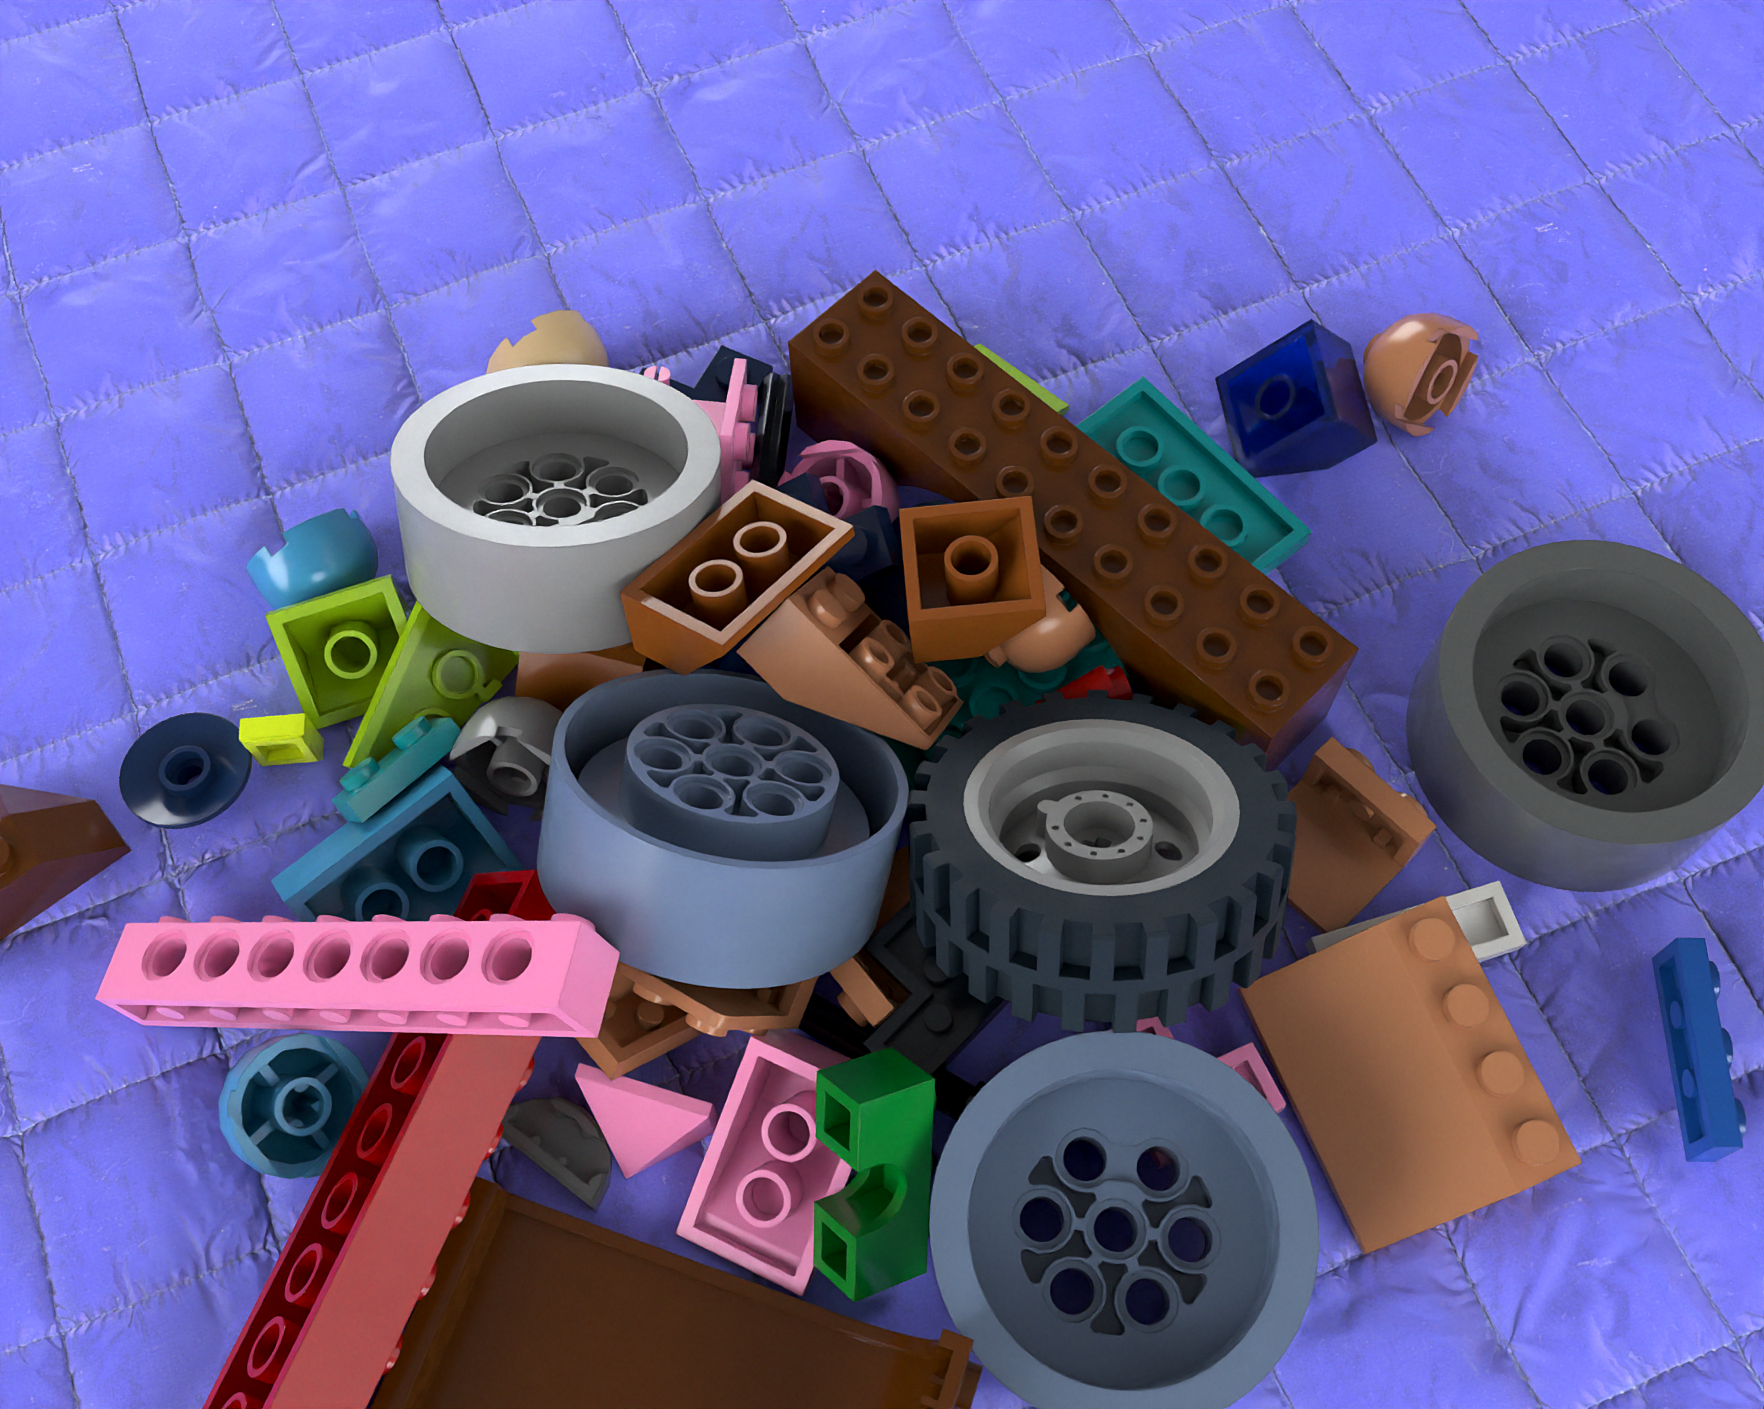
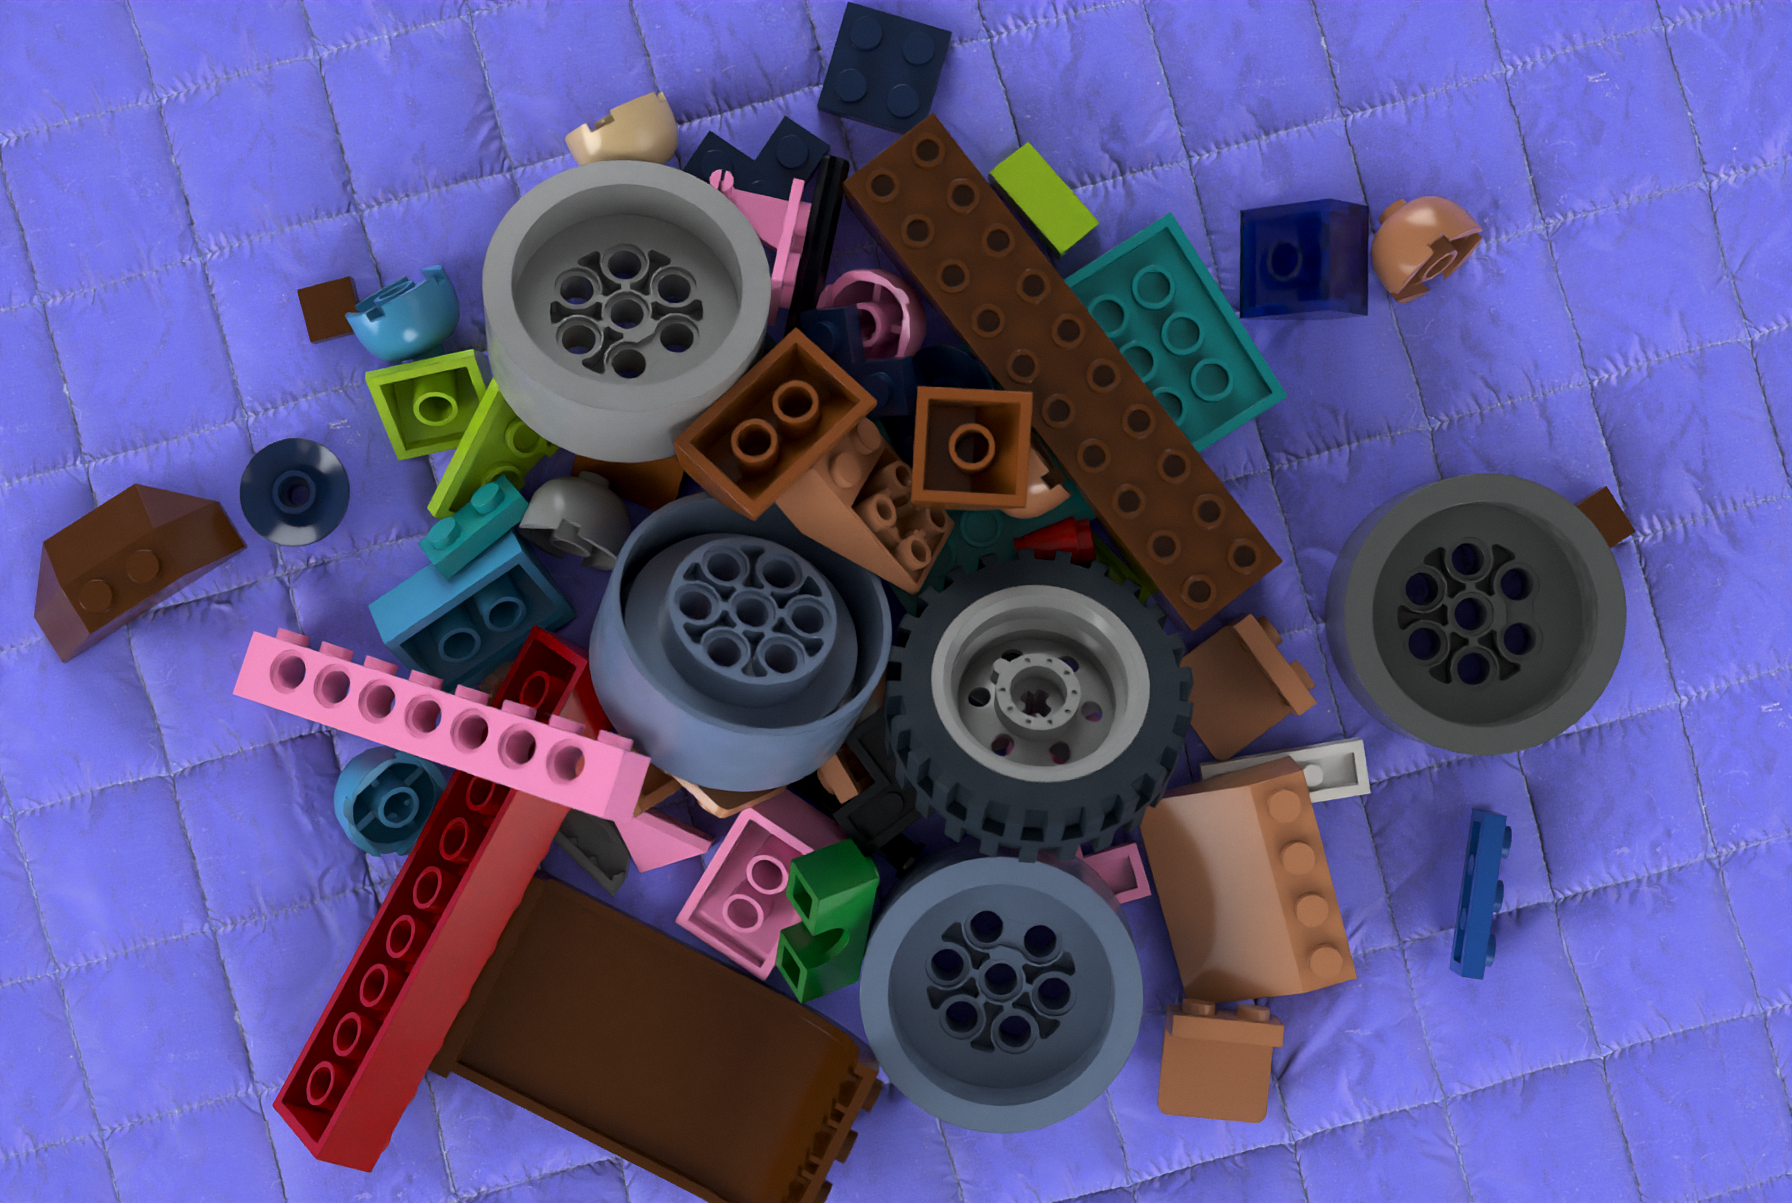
camera: 10 degrees right, 25 degrees up
neon yellow tile [239,713,324,766] -> none
none -> reddish brown tile [297,276,360,344]
none -> dark blue plate [817,2,952,135]
none -> nougat bracket [1157,999,1284,1123]

